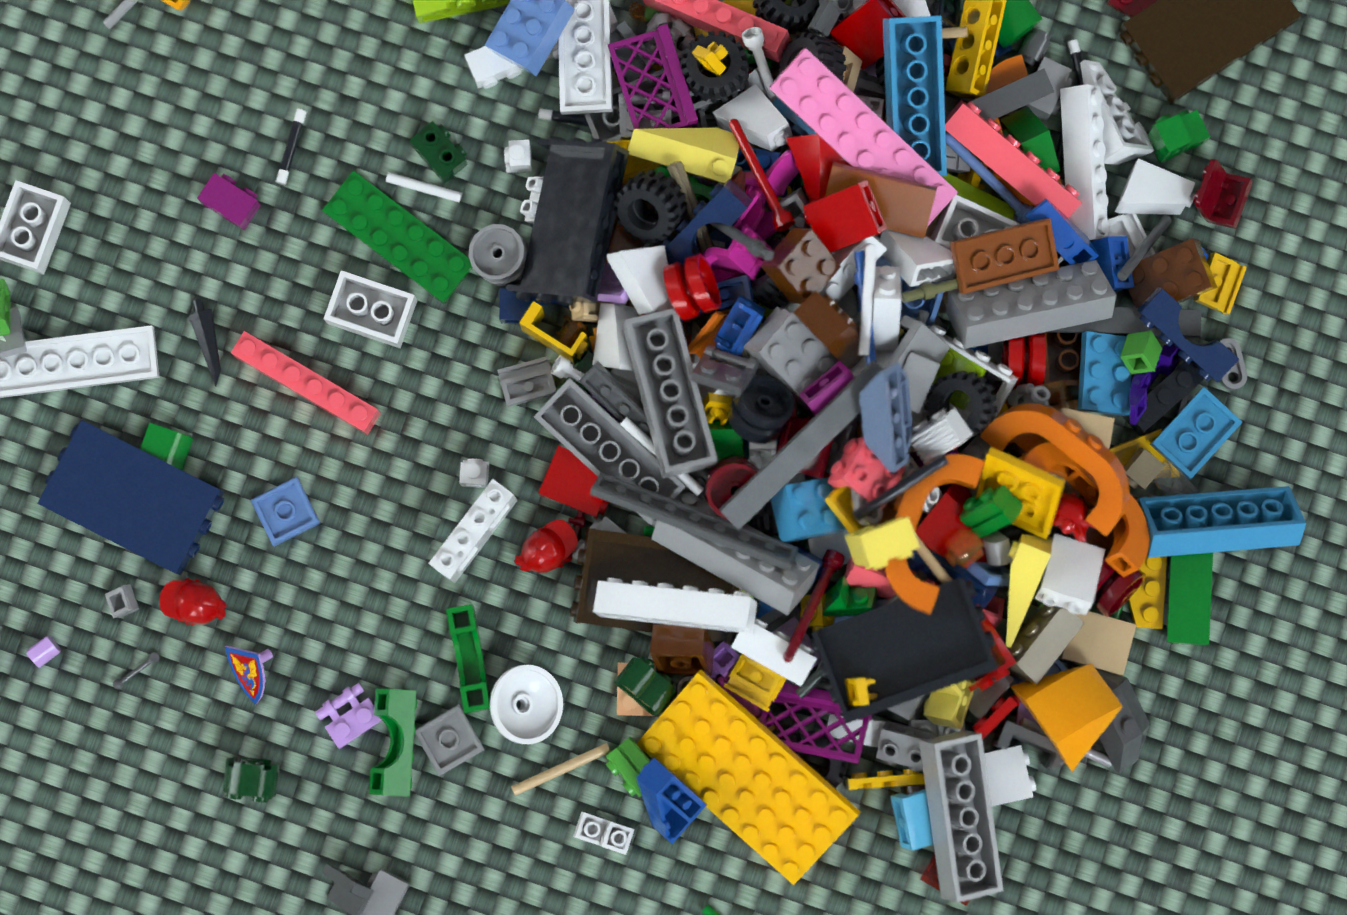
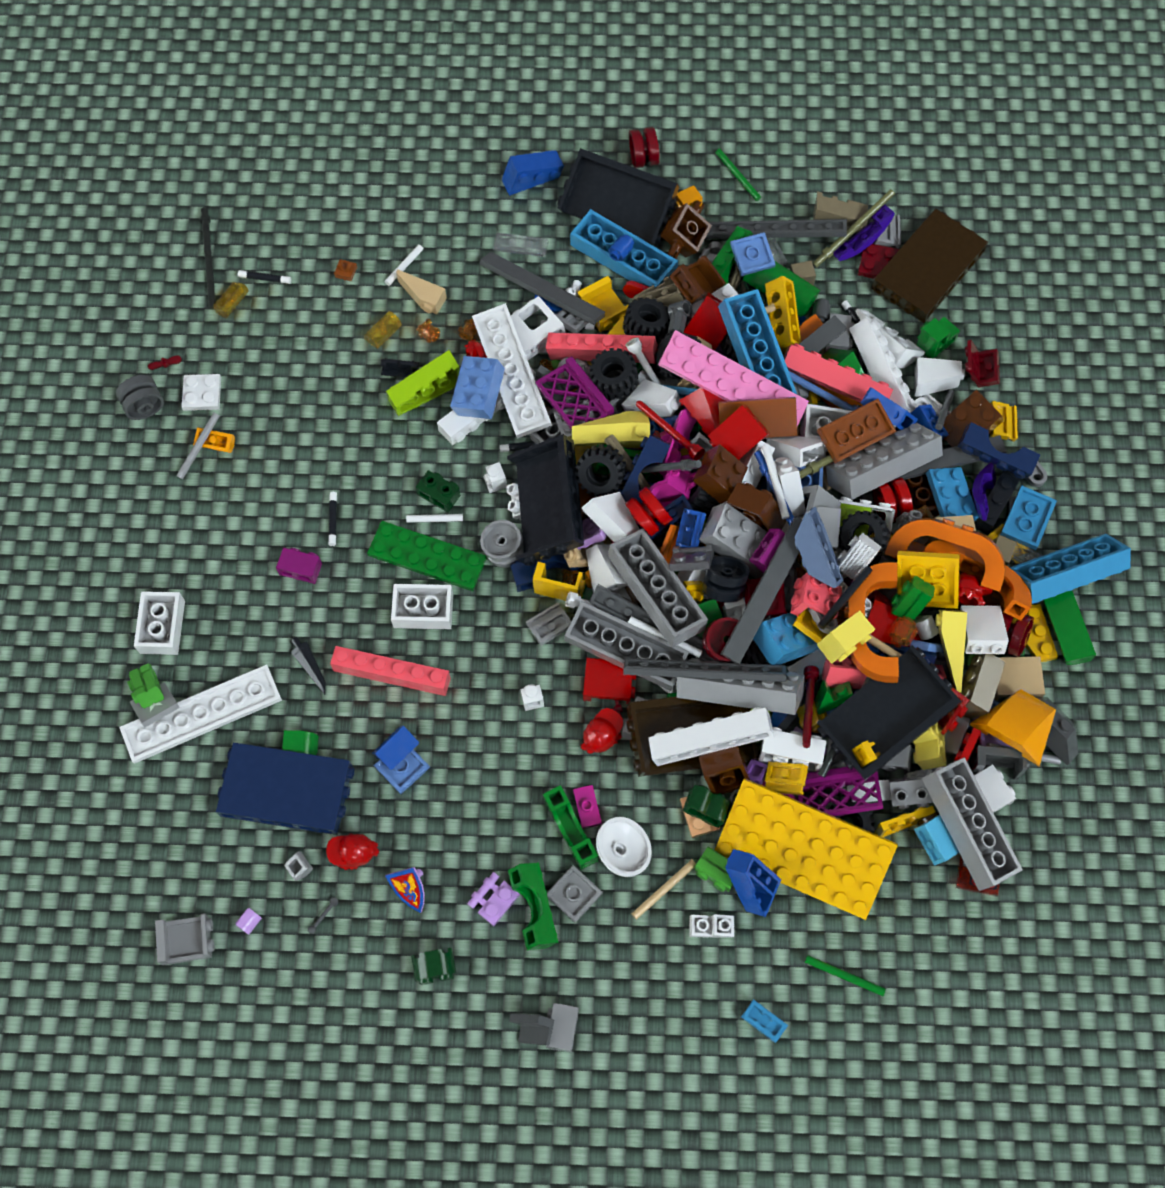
camera: 15 degrees left, 15 degrees down
white window [429,479,517,583] -> none
yellow tile [692,41,728,76] -> none
bright green brick [1120,330,1162,374] -> none
none -> blue panel [372,726,419,770]
none -> dark pink plate [573,785,602,829]

